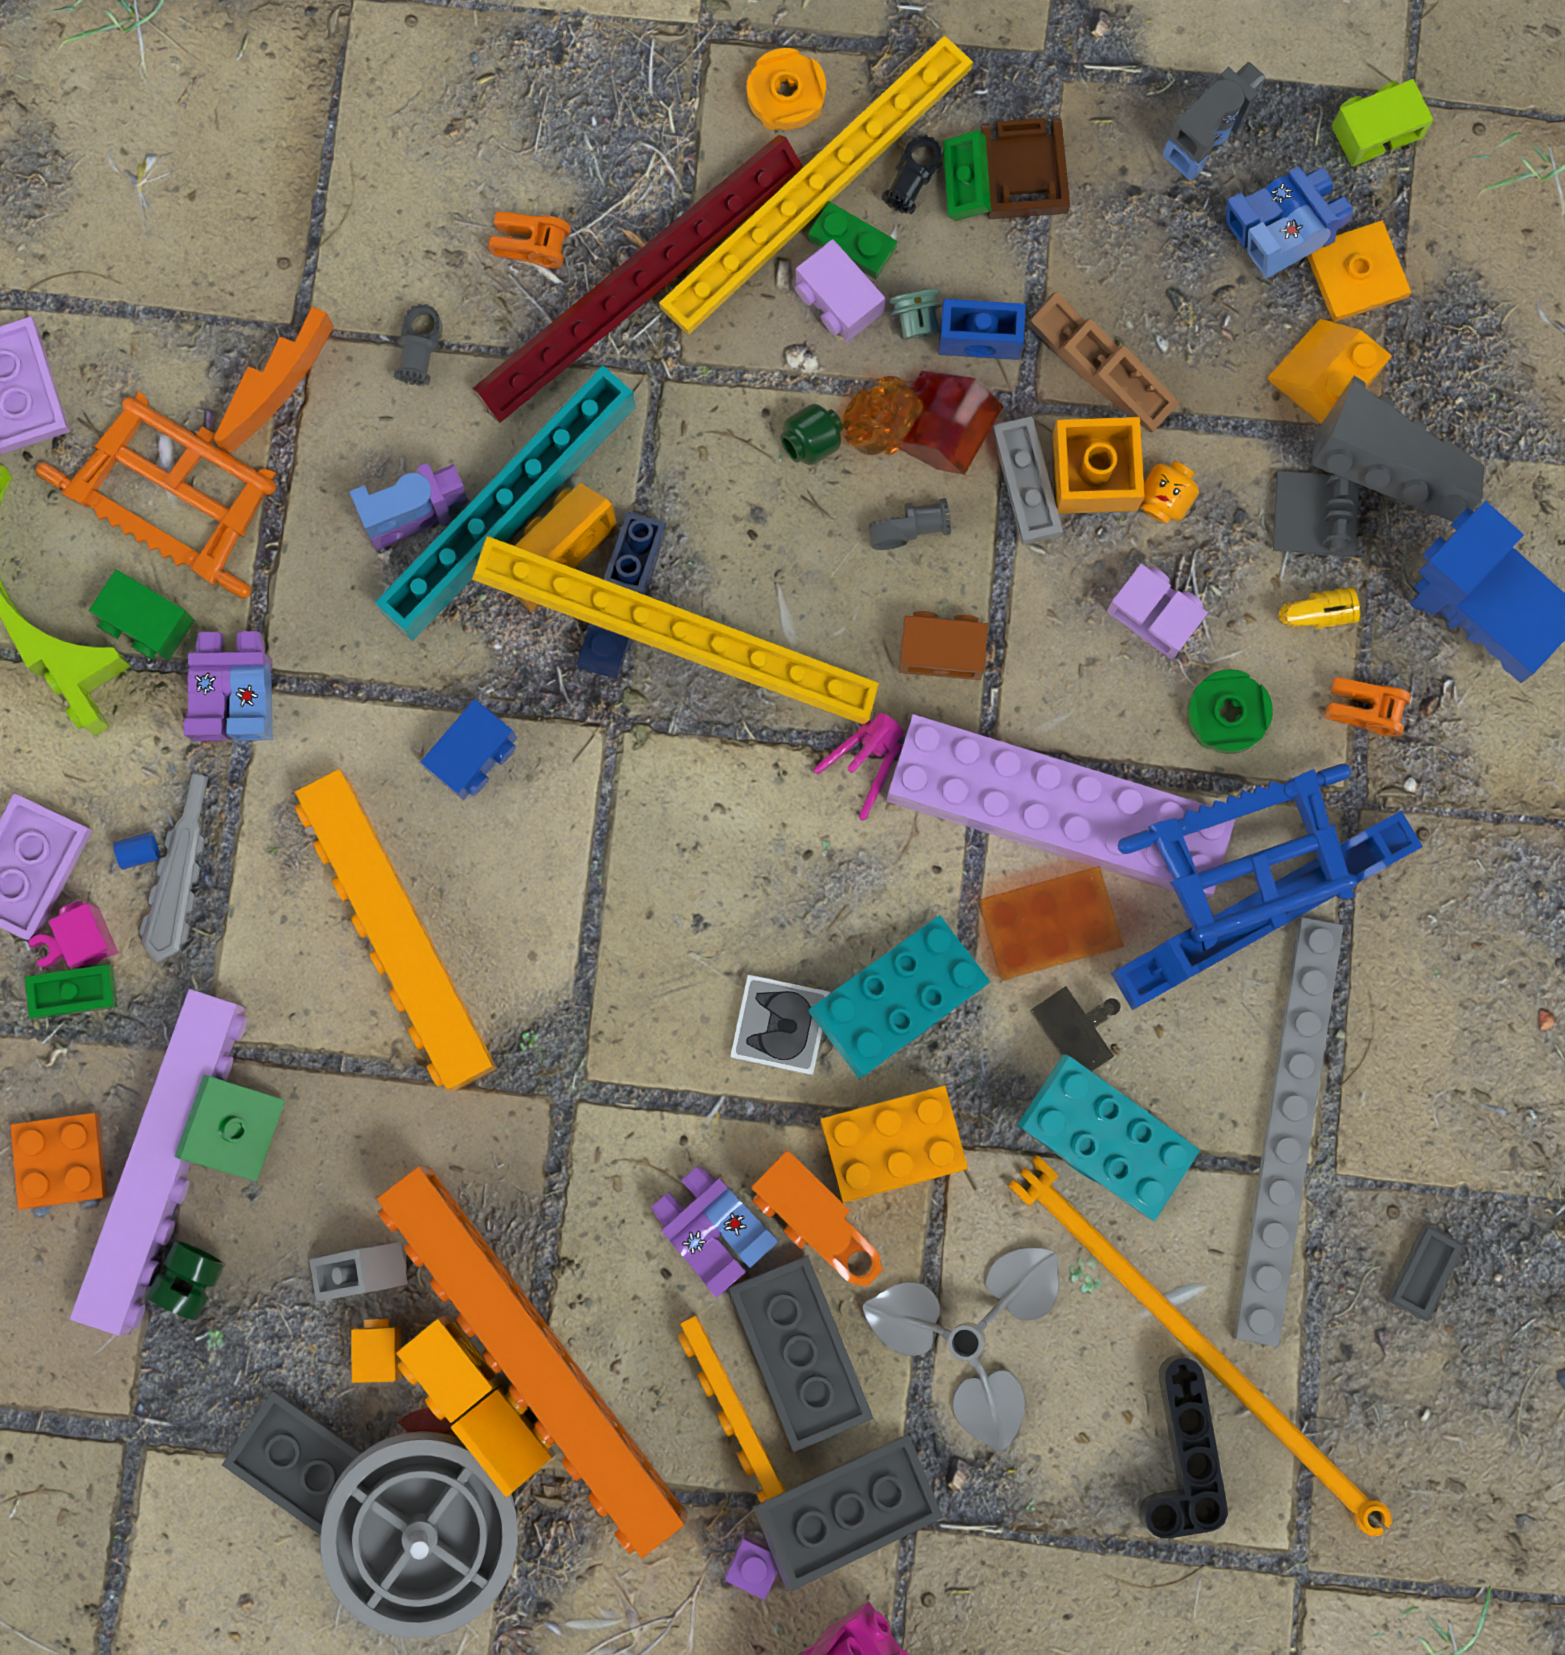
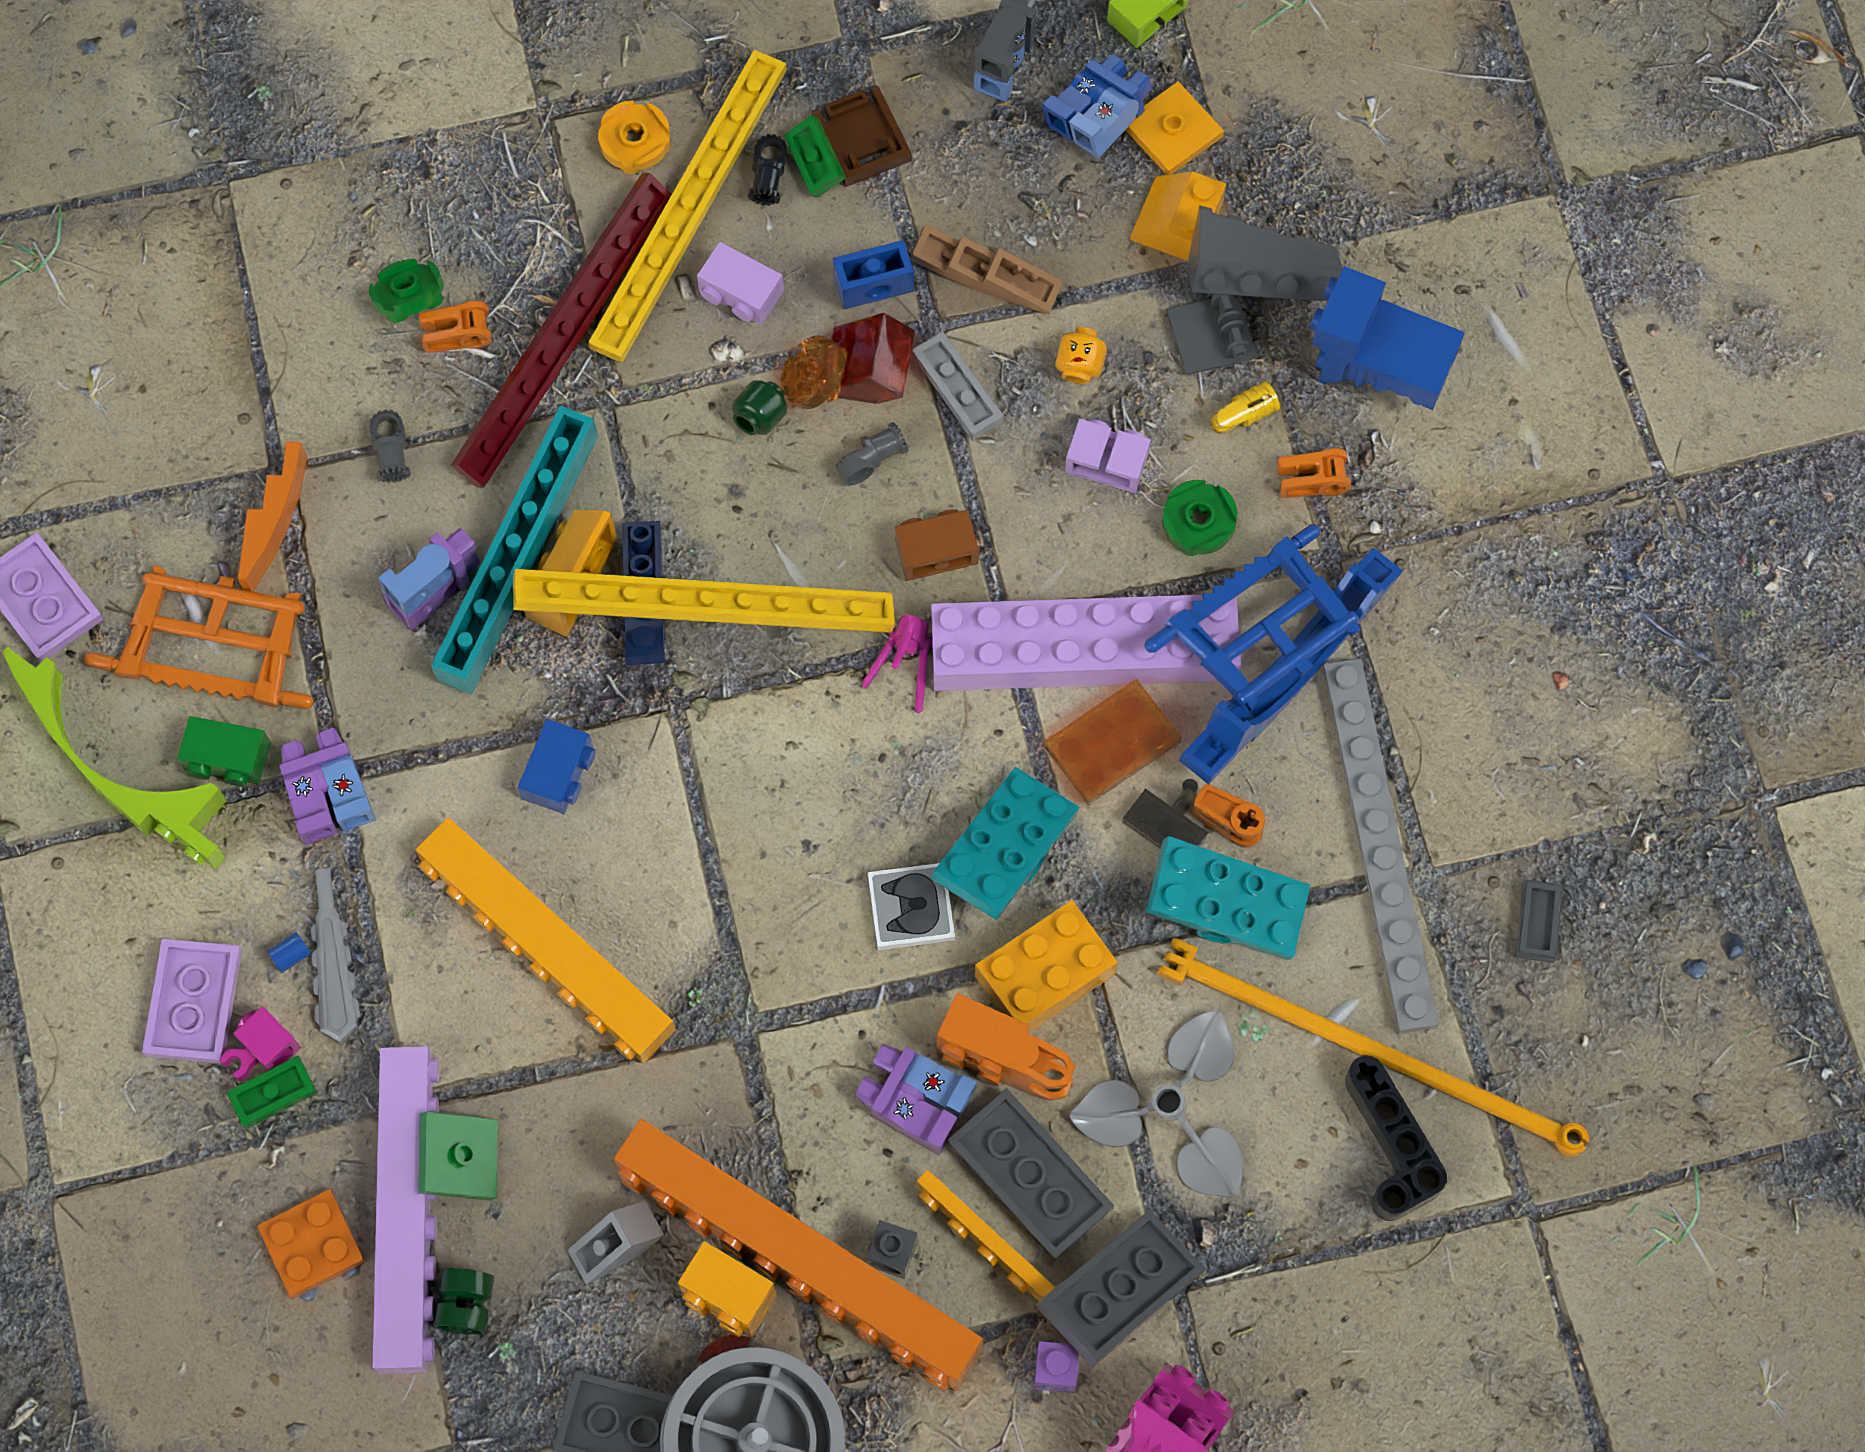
camera: 20 degrees left, 10 degrees down
light orange brick [351,1318,402,1383] -> none
light orange slope [451,1386,556,1497] -> none
green plate [808,201,898,279] -> none
sand green piece [888,289,943,339] -> none
light orange brick [1052,417,1145,514] -> none
none -> green plate [369,259,444,323]
none -> dark grey brick [866,1220,918,1279]
none -> orange piece [1193,784,1265,848]

